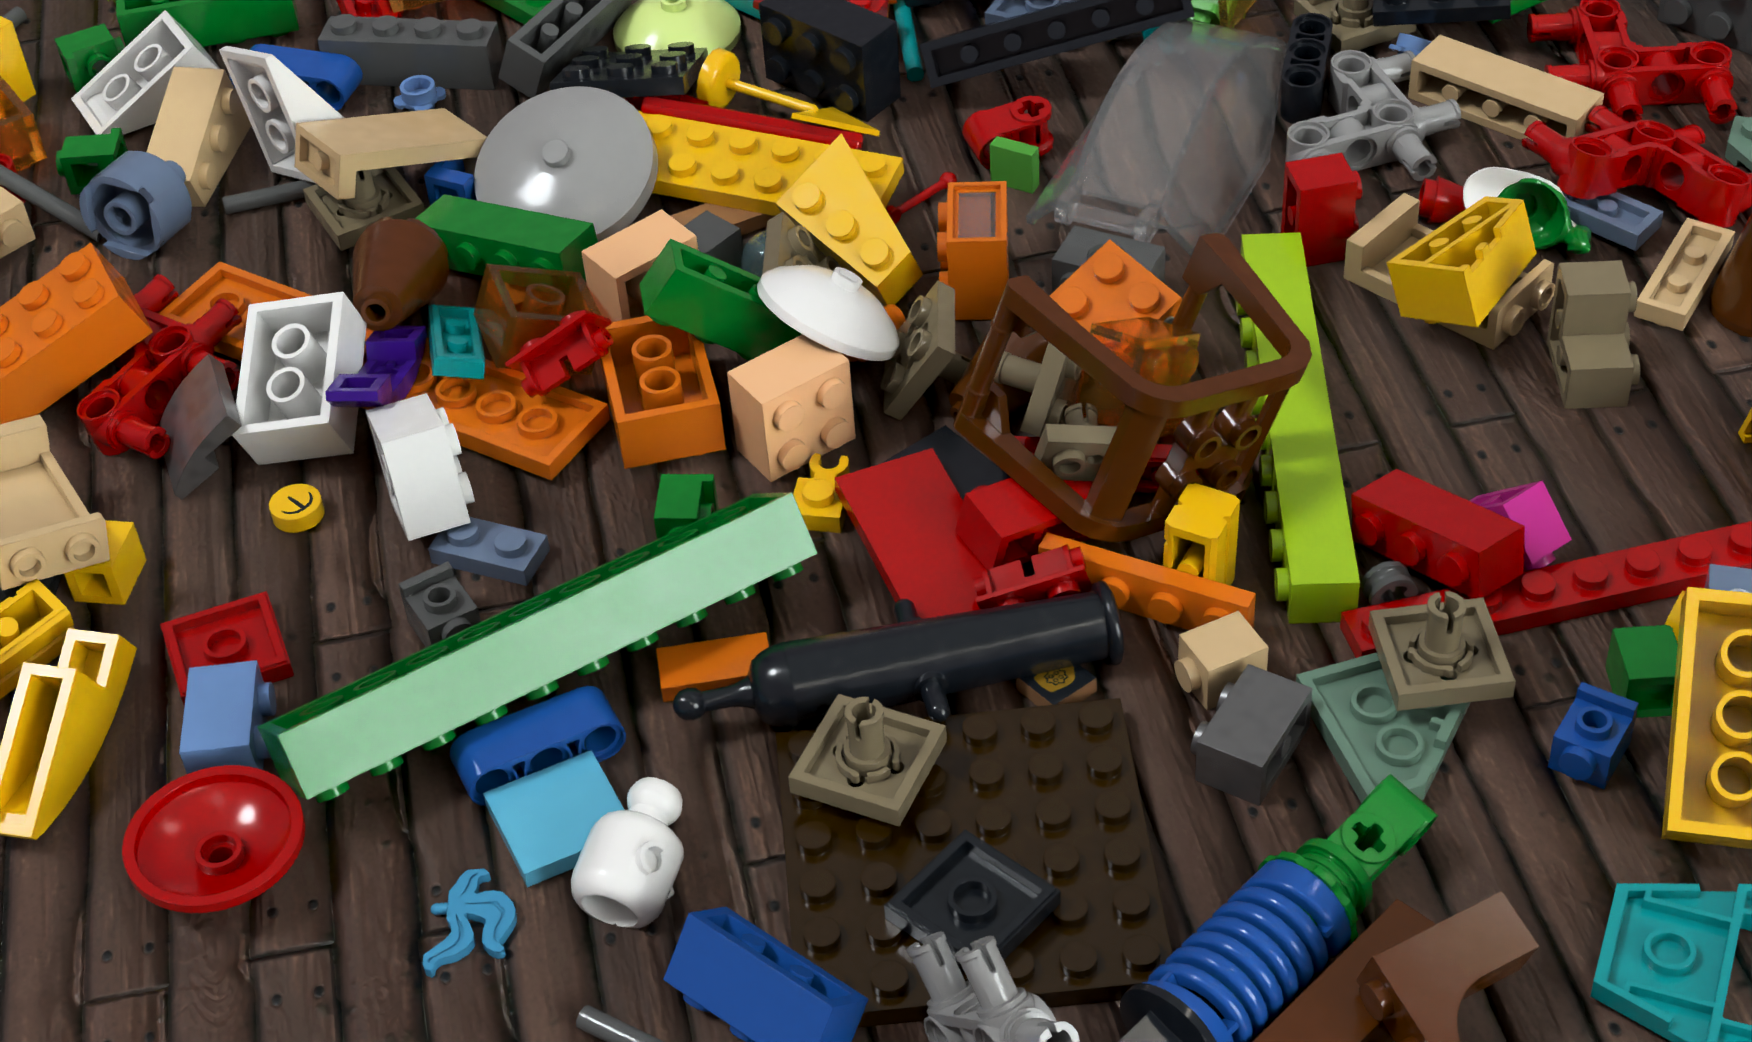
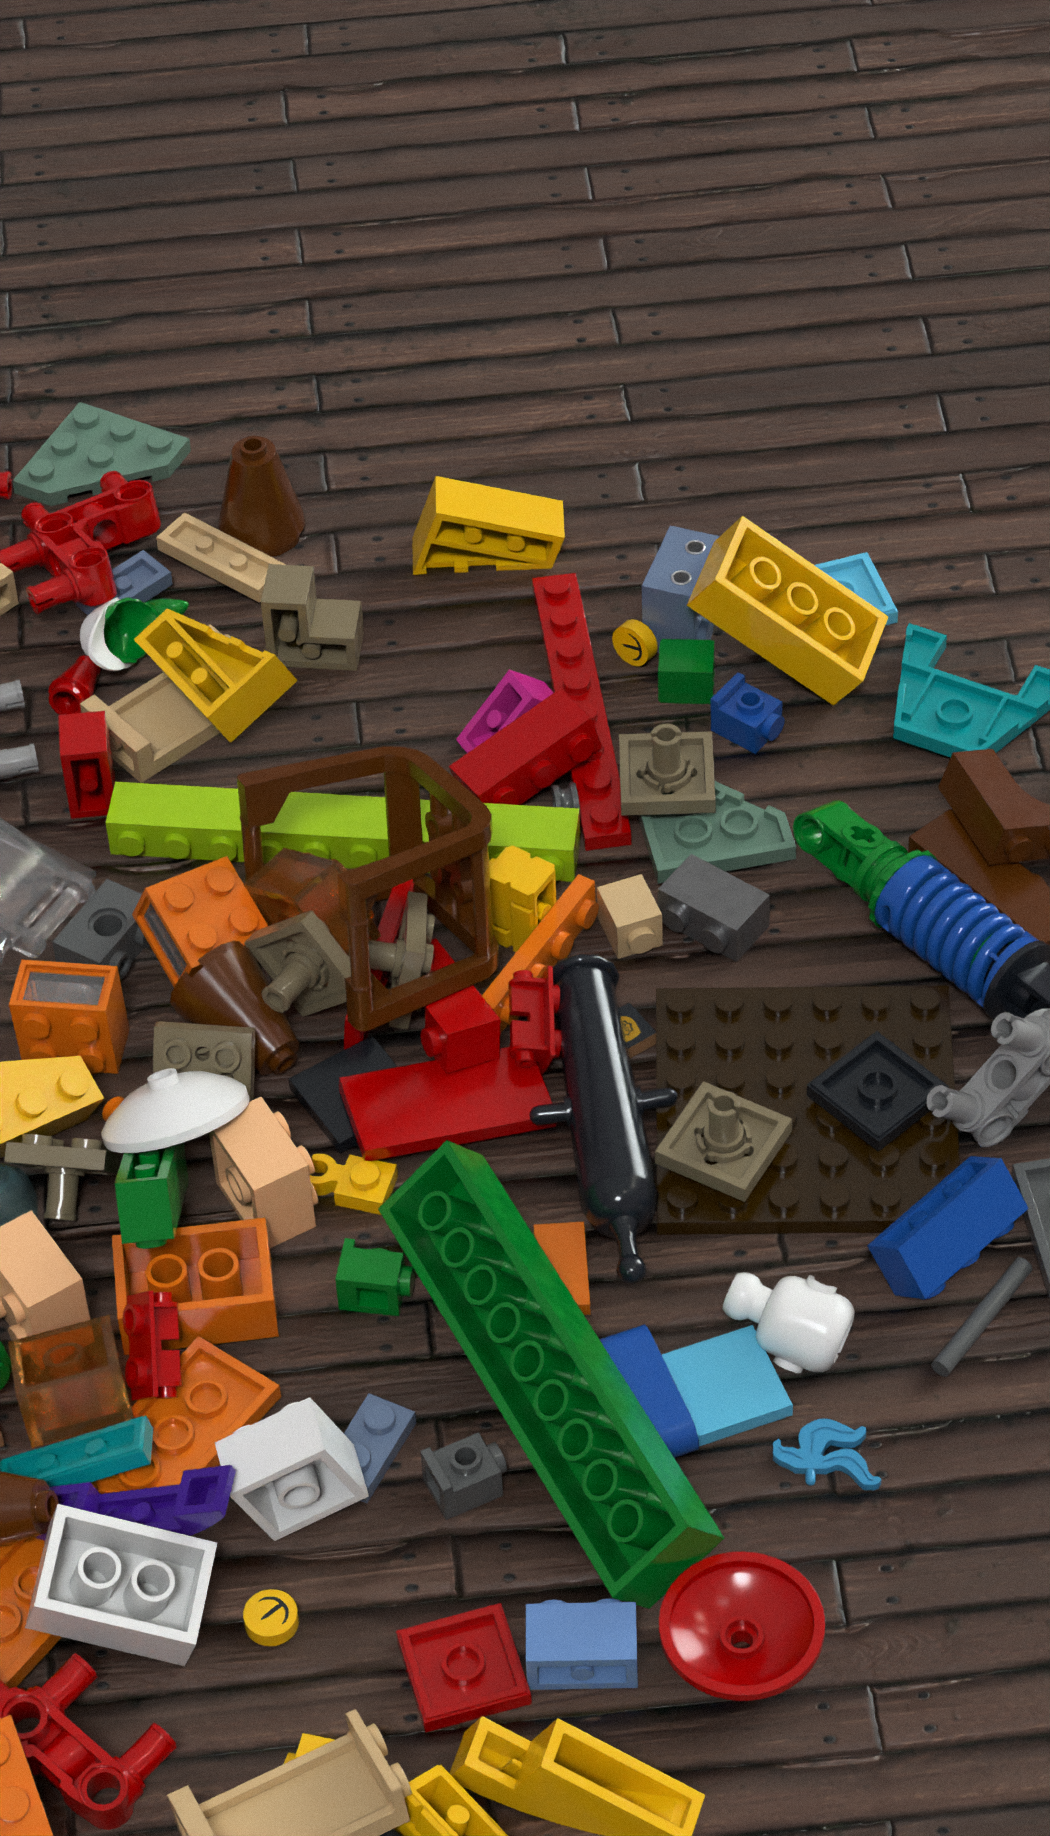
camera: 85 degrees left, 5 degrees up
flat silver slope [159,354,242,500] -> none

